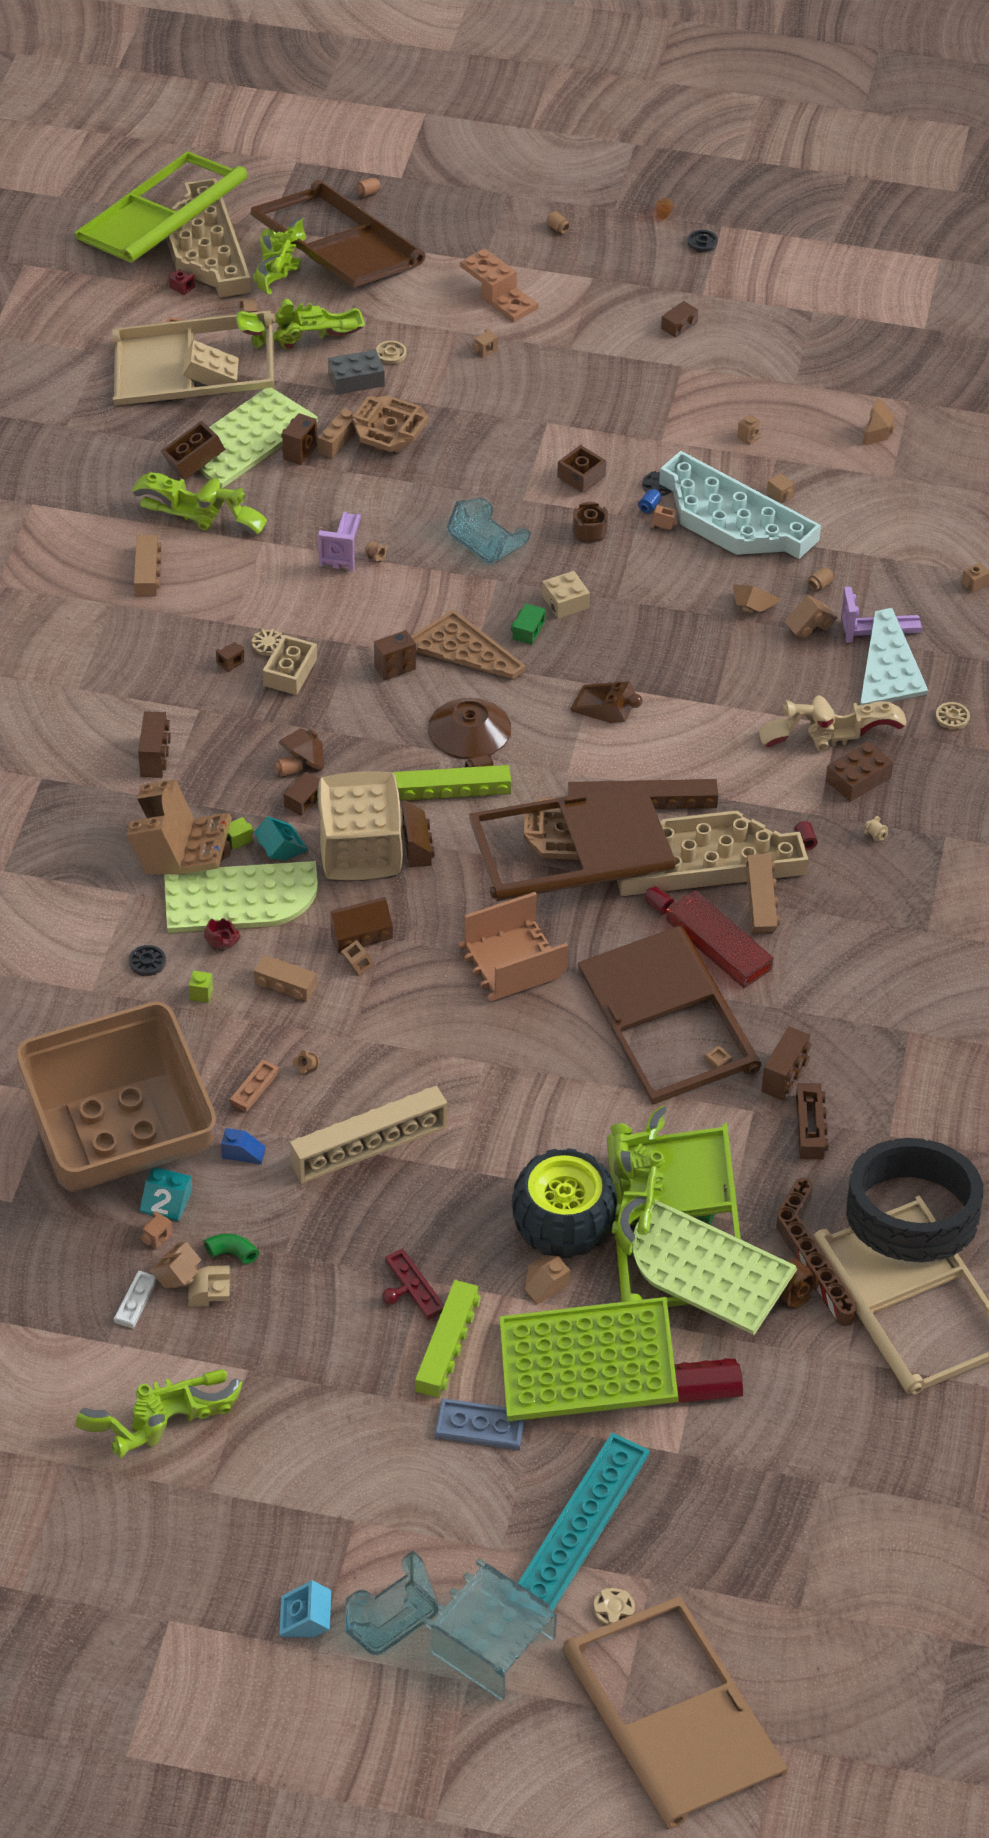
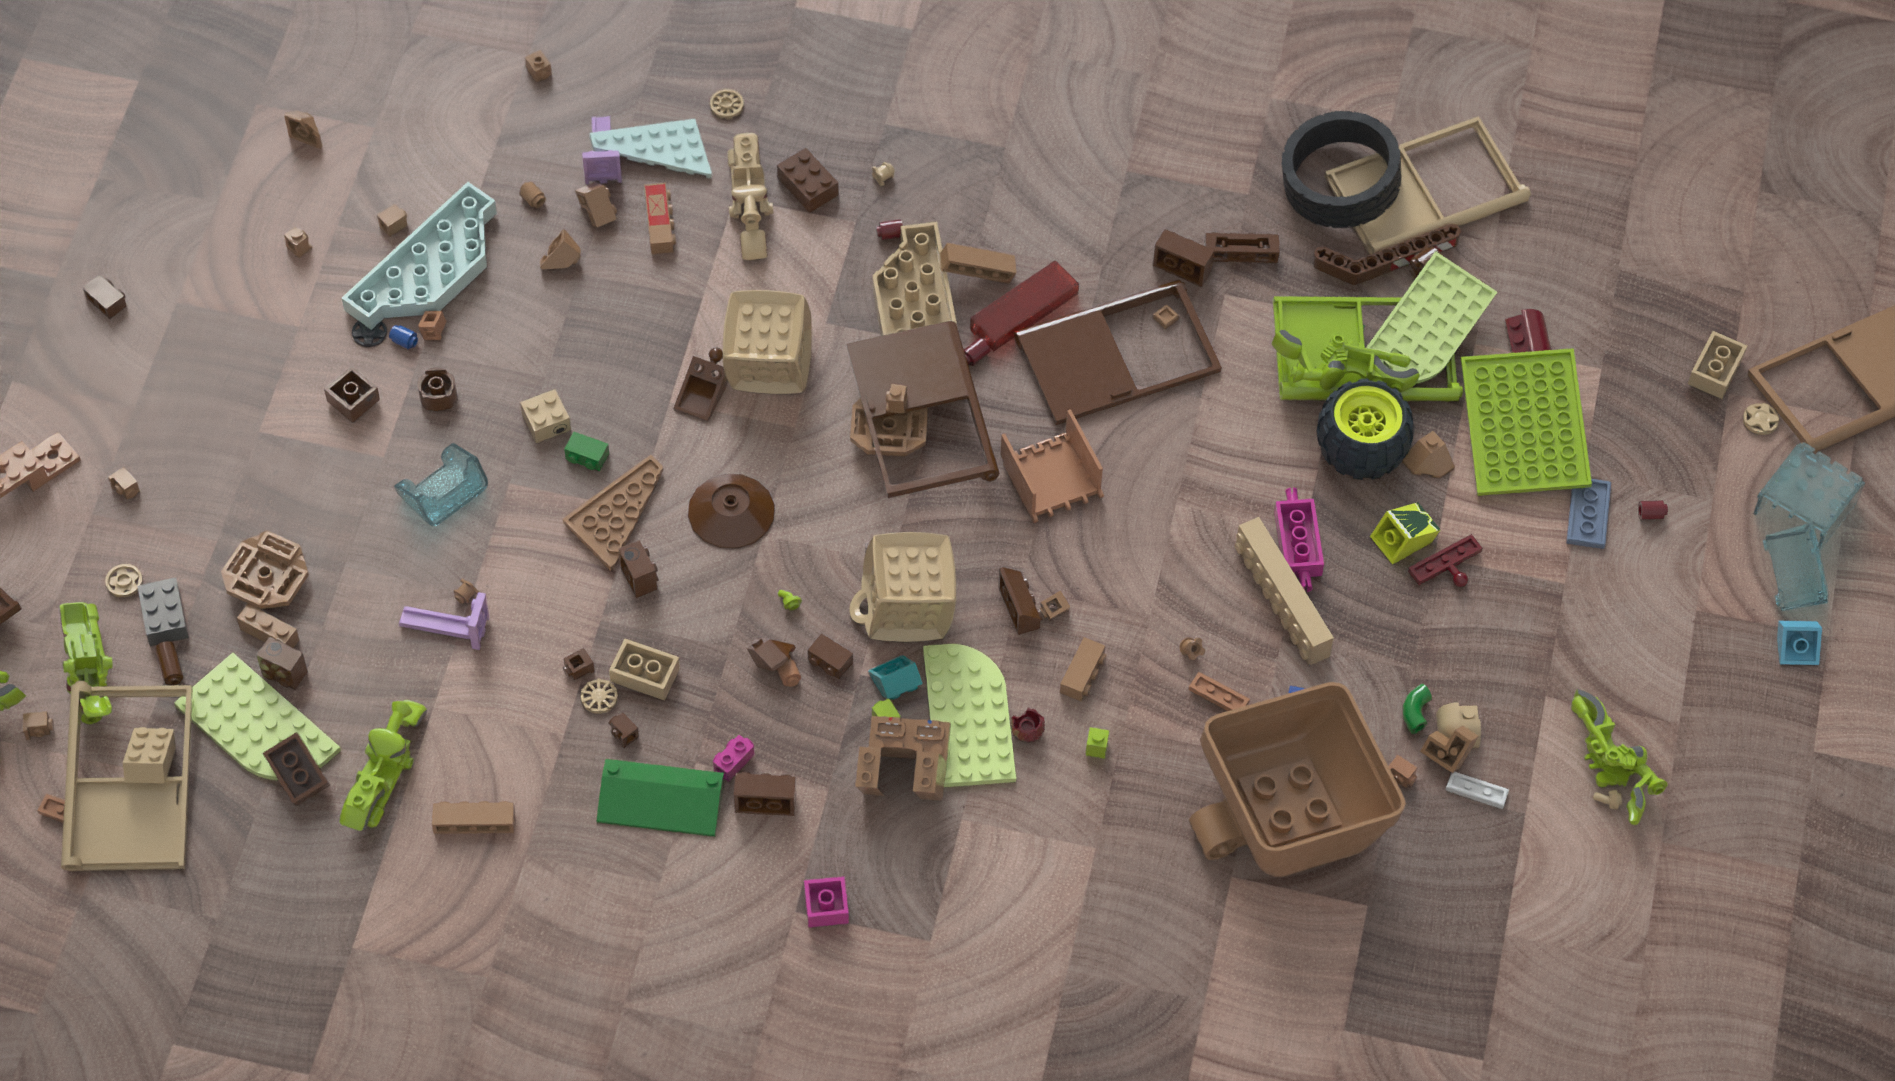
camera: 90 degrees left, 10 degrees up
black wheel [129,945,166,976] -> none
lime brick [392,765,511,801] -> none
lime brick [415,1280,481,1398] -> none
reddish brown brick [465,753,493,768] -> none
teal plate [509,1433,650,1620] -> none
reddish brown brick [568,779,718,809] -> none
none -> reddish brown brick [155,641,183,686]
none -> reddish brown brick [562,648,595,680]
none -> green slope [596,759,724,837]
none -> medium nougat brick [644,182,676,254]
none -> dark pink brick [713,735,755,782]
none -> tan piece [723,290,812,394]
none -> lime plate [778,590,802,611]
none -> dark pink brick [804,877,849,928]
none -> medium nougat brick [886,384,908,414]
none -> dark pink brick [1274,487,1324,592]
none -> neon yellow slope [1370,502,1441,564]
none -> tan plate [1593,790,1622,809]
none -> dark red brick [1638,500,1668,520]
none -> tan brick [1688,331,1747,399]

